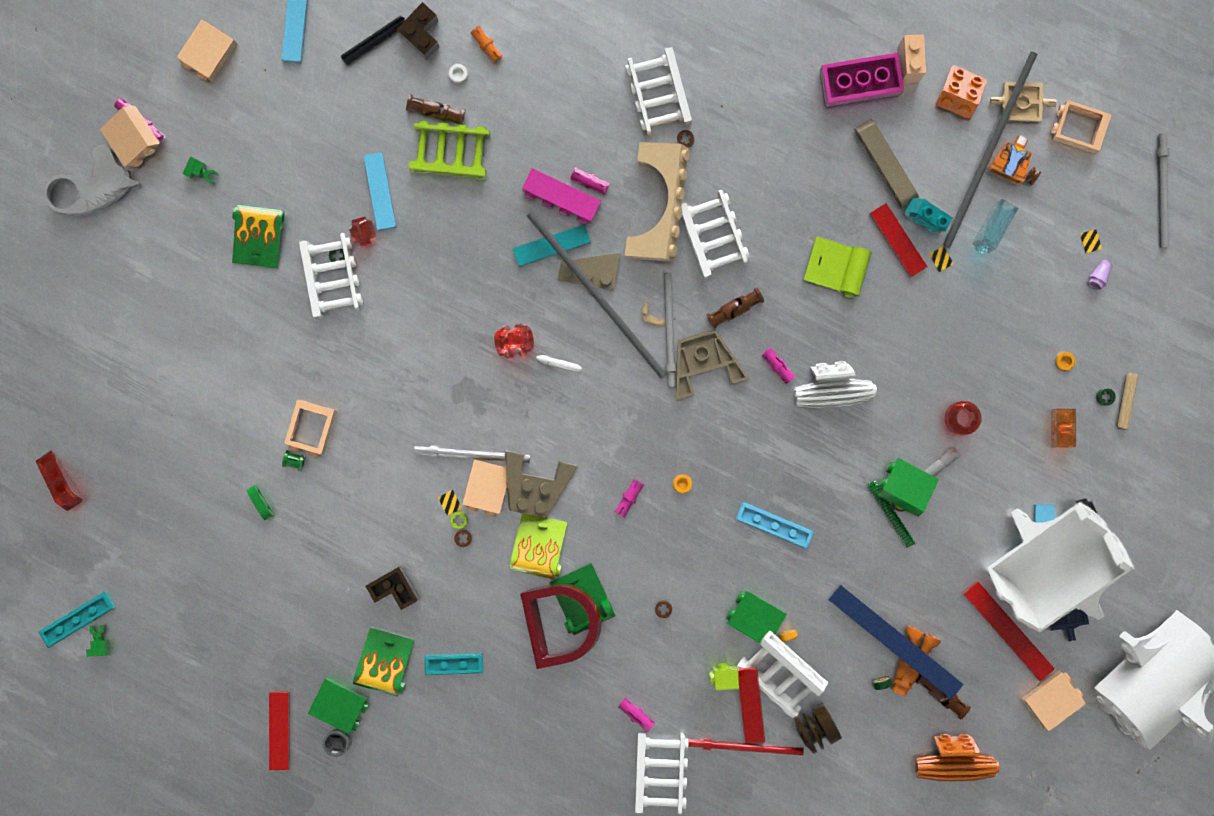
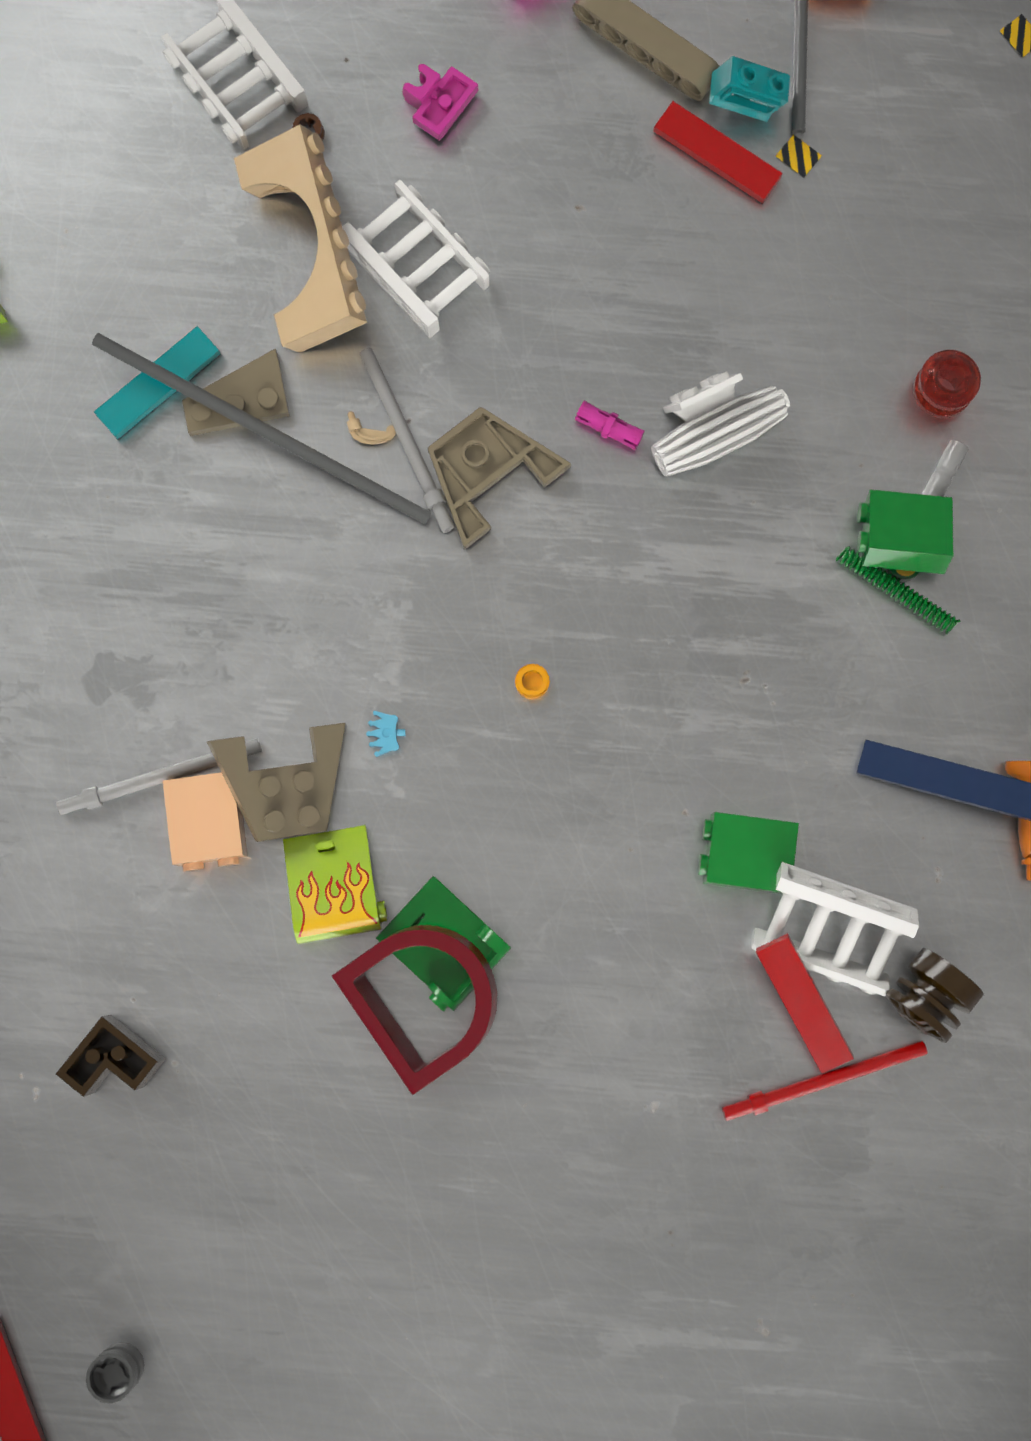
camera: 30 degrees left, 5 degrees down
green brick [307,677,369,734] -> none
green door [353,627,414,697] -> none
teal tile [424,653,483,675] -> none
sticker [438,490,462,516] -> none
lime bush [450,512,468,529] -> none
reddish brown bush [454,530,472,547] -> none
clear red piece [494,323,534,359] -> none
dark pink brick [522,168,601,224] -> none
white piece [536,355,582,372] -> none
dark pink pin [570,168,610,195] -> none
dark pink pin [614,479,644,518] -> none
dark pink pin [618,698,655,732] -> none
white fence [635,732,688,814] -> none
reddish brown bush [655,600,672,618] -> none
reddish brown piece [706,287,765,329] -> none
lime brick [709,663,739,690] -> none
medium azure tile [735,502,814,549] -> none
light orange tile [778,629,798,642] -> none
lime door [803,236,872,299] -> none
dark green tile [872,676,893,690] -> none
clear light blue brick [972,199,1019,254] -> none
none -> medium azure piece [366,710,406,757]
none -> dark pink plate [402,64,479,141]

